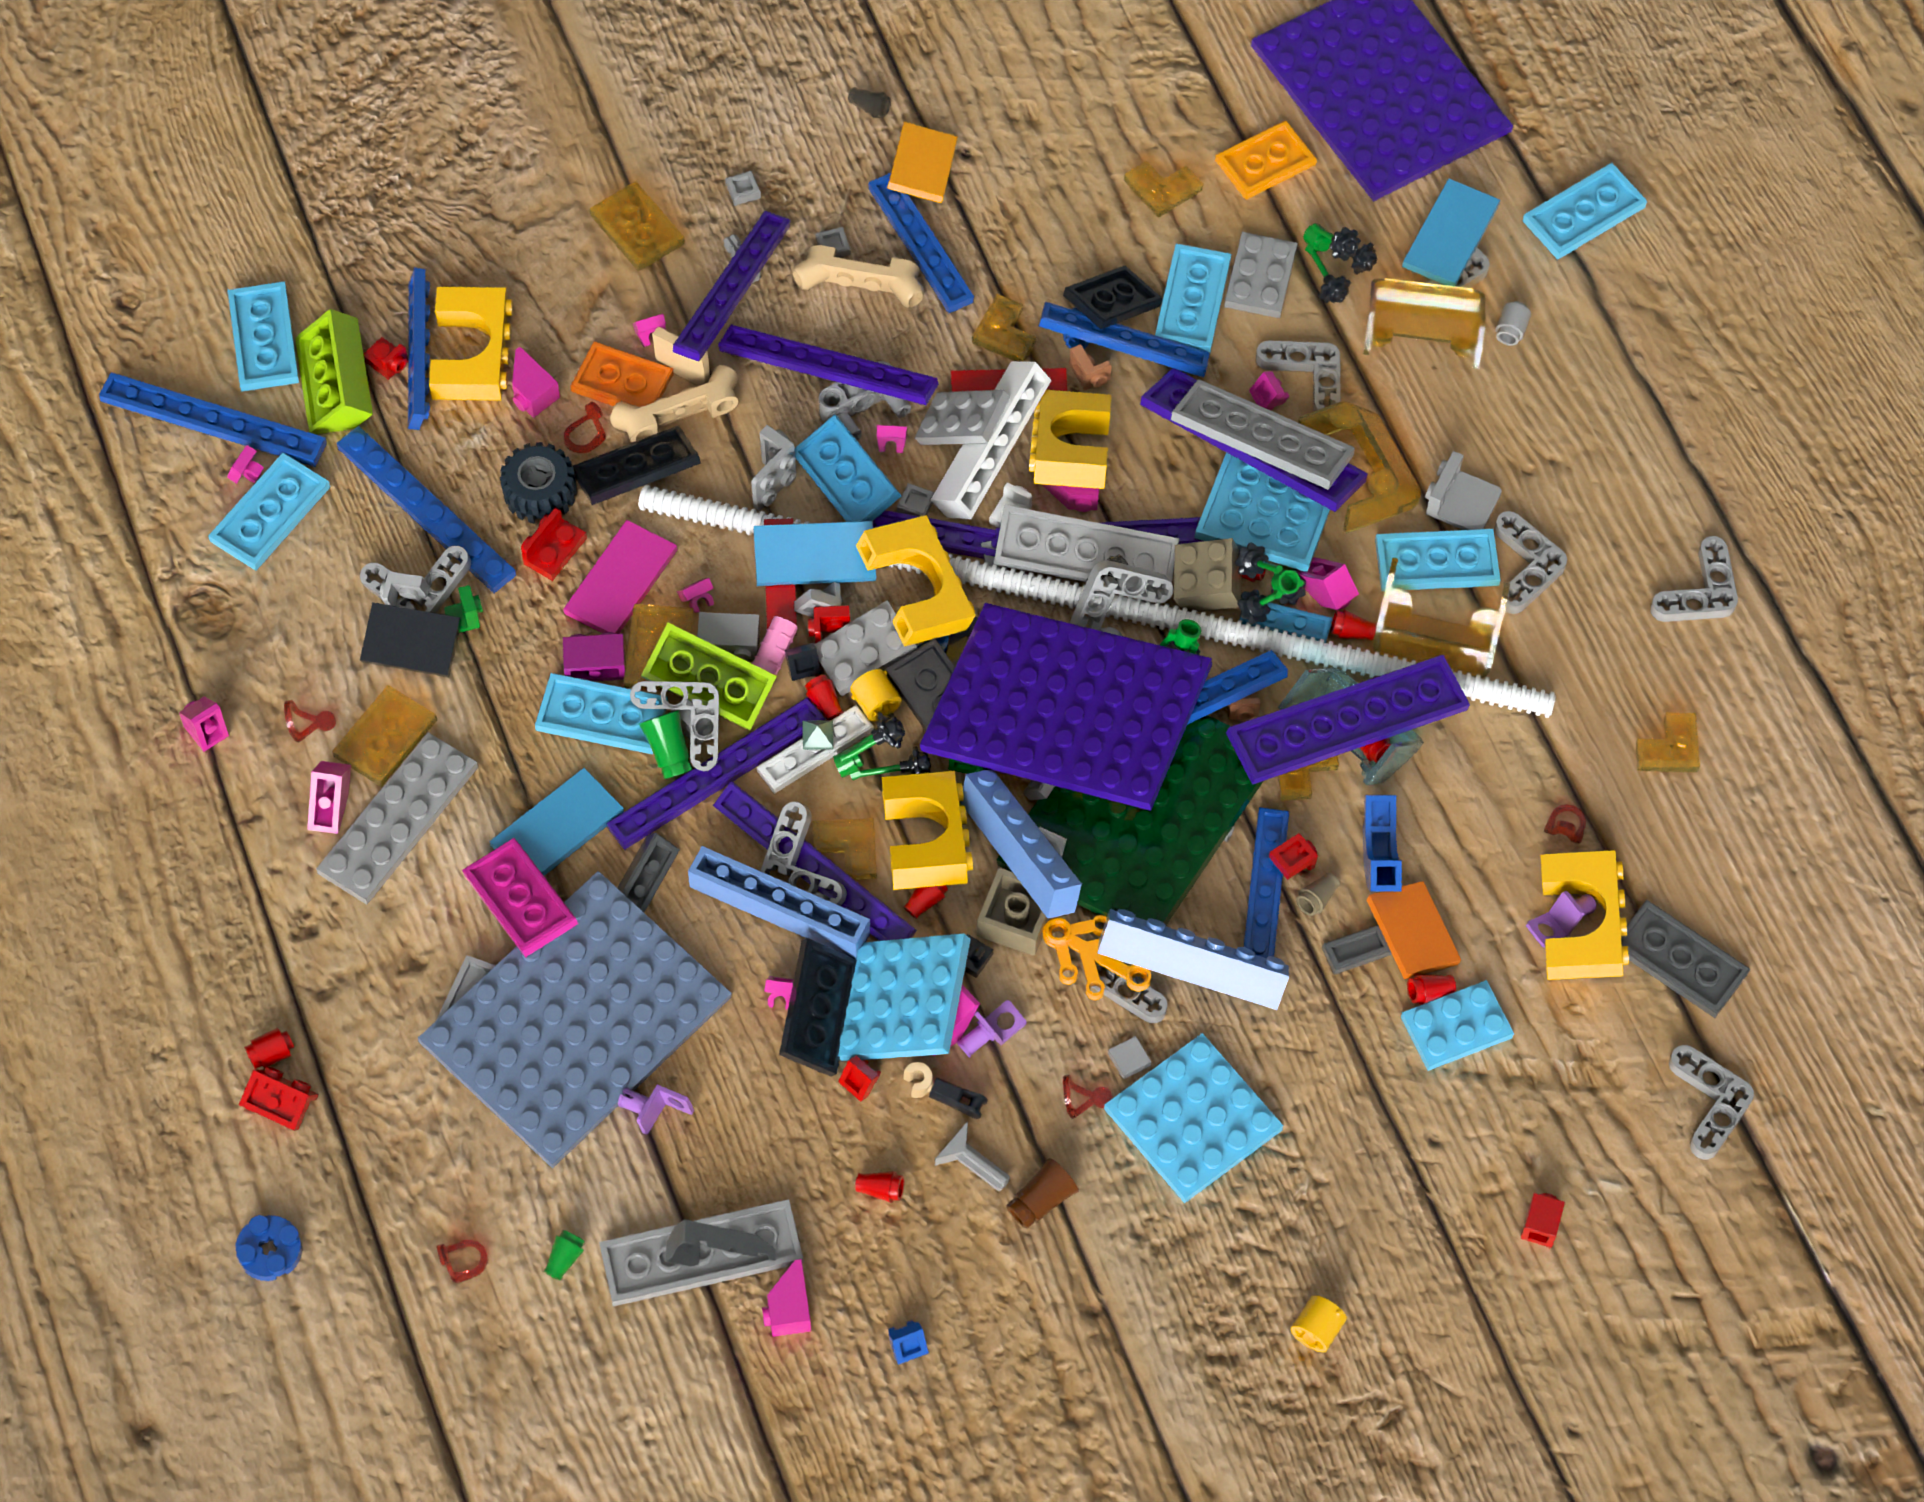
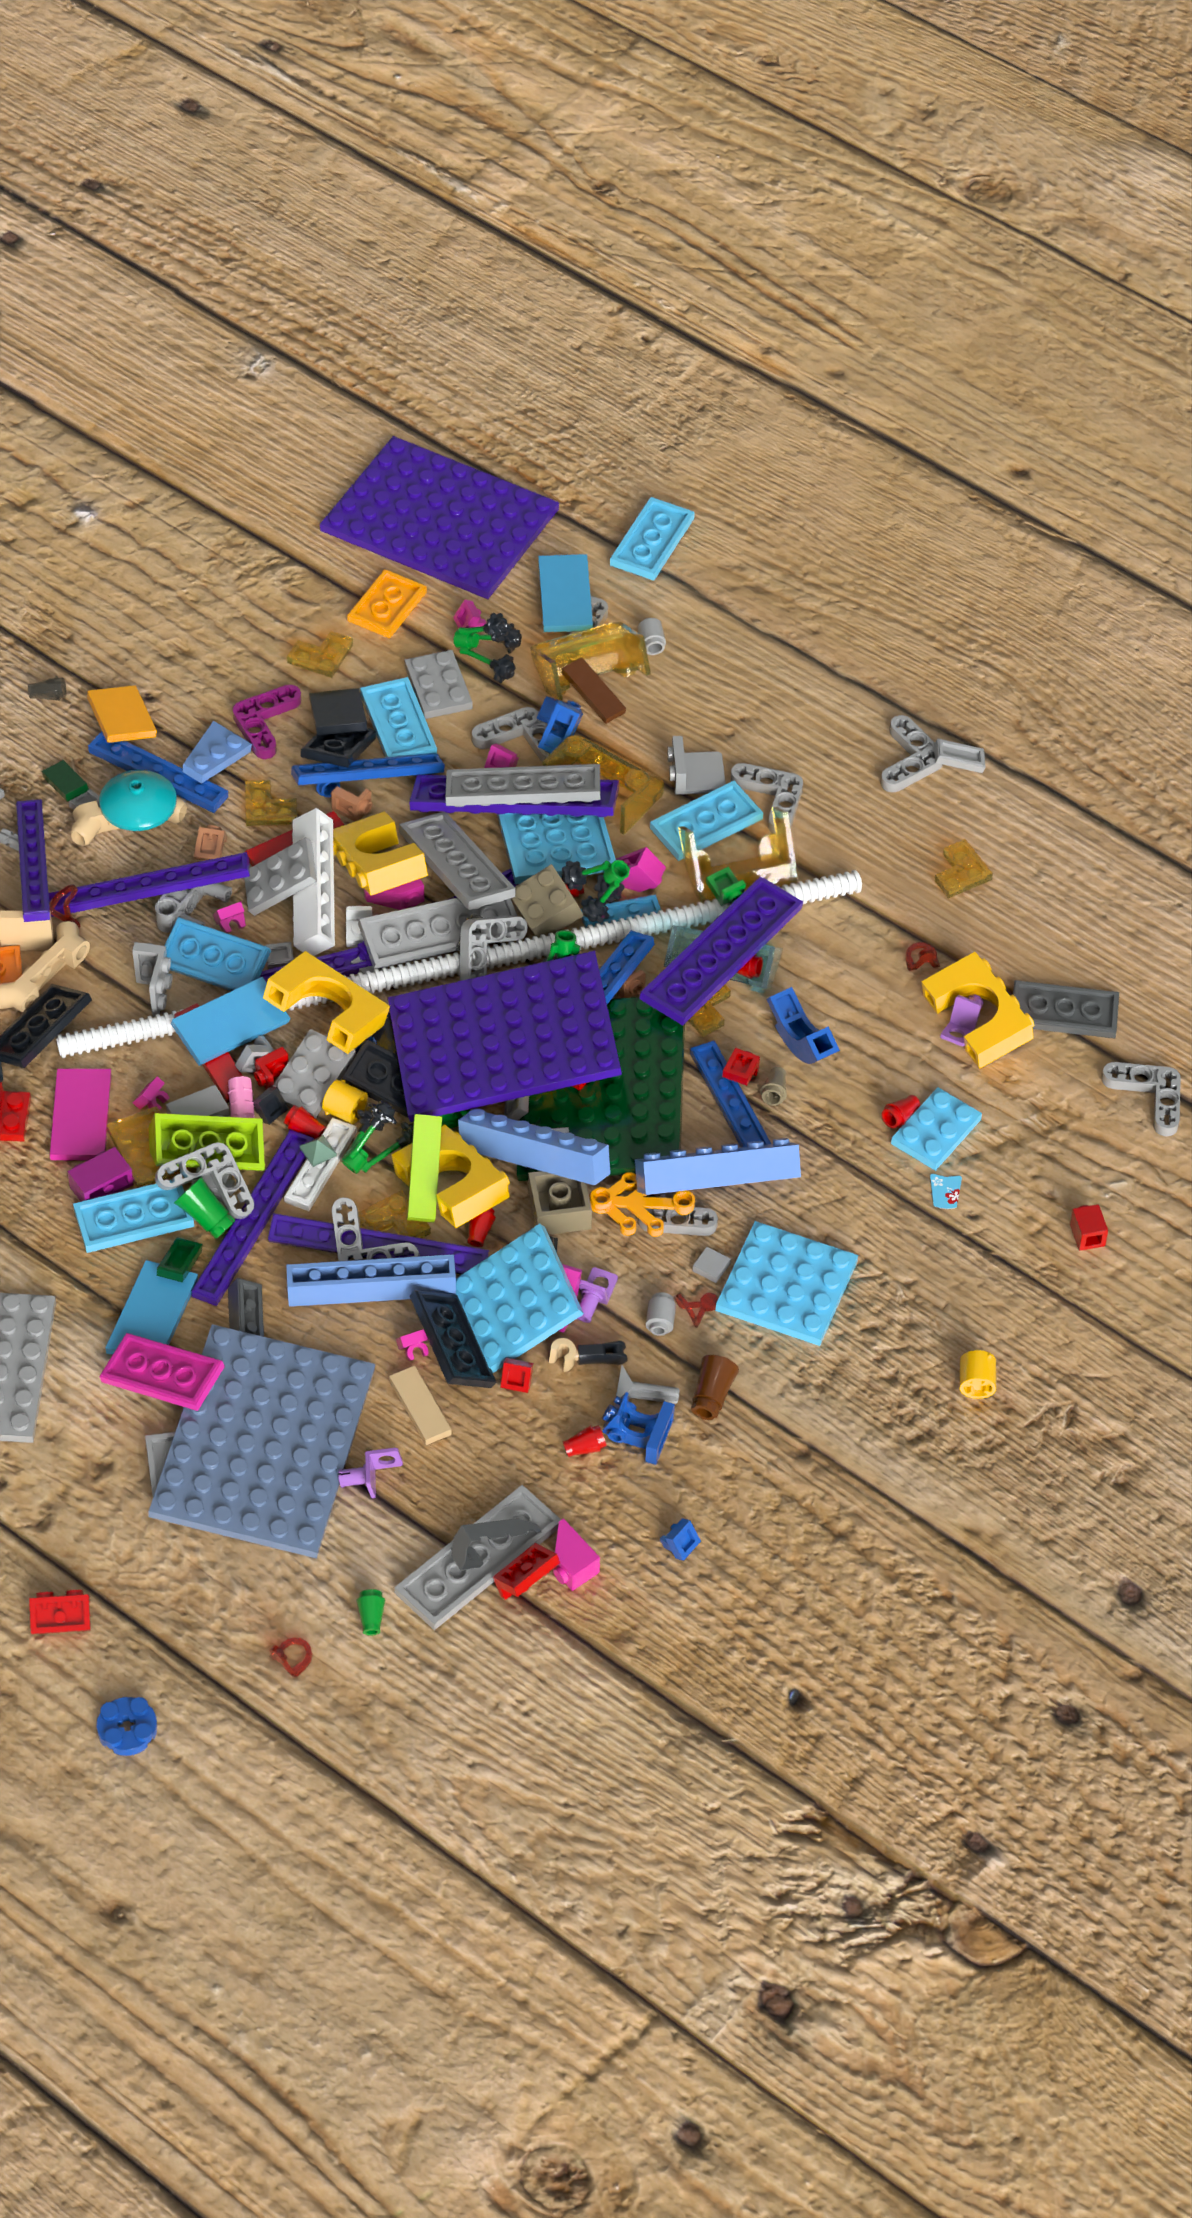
camera: 30 degrees left, 10 degrees down
red brick [244,1027,294,1070] -> none
dark grey tile [1322,925,1391,975] -> none
red cone [1330,609,1377,641] -> none
orange tile [1367,881,1461,979] -> none
none -> dark green tile [42,760,89,802]
none -> clear red piece [49,884,81,929]
none -> teal dish [99,770,177,831]
none -> dark green tile [157,1237,203,1283]
none -> medium blue wing [182,721,252,784]
none -> nougat bracket [194,825,227,861]
none -> magenta beam [233,685,301,759]
none -> black tile [309,688,367,735]
none -> tan tile [389,1366,452,1445]
none -> light grey plate [399,812,515,910]
none -> tile [407,1114,442,1223]
none -> dark pink tile [453,600,487,628]
none -> red bracket [493,1543,560,1600]
none -> blue tile [536,696,583,758]
none -> reddish brown tile [561,657,626,724]
none -> blue tile [602,1392,675,1465]
none -> light grey brick [646,1292,676,1336]
none -> green bracket [706,866,746,906]
none -> medium azure sticker [930,1174,962,1209]
none -> light grey tile [934,738,986,773]

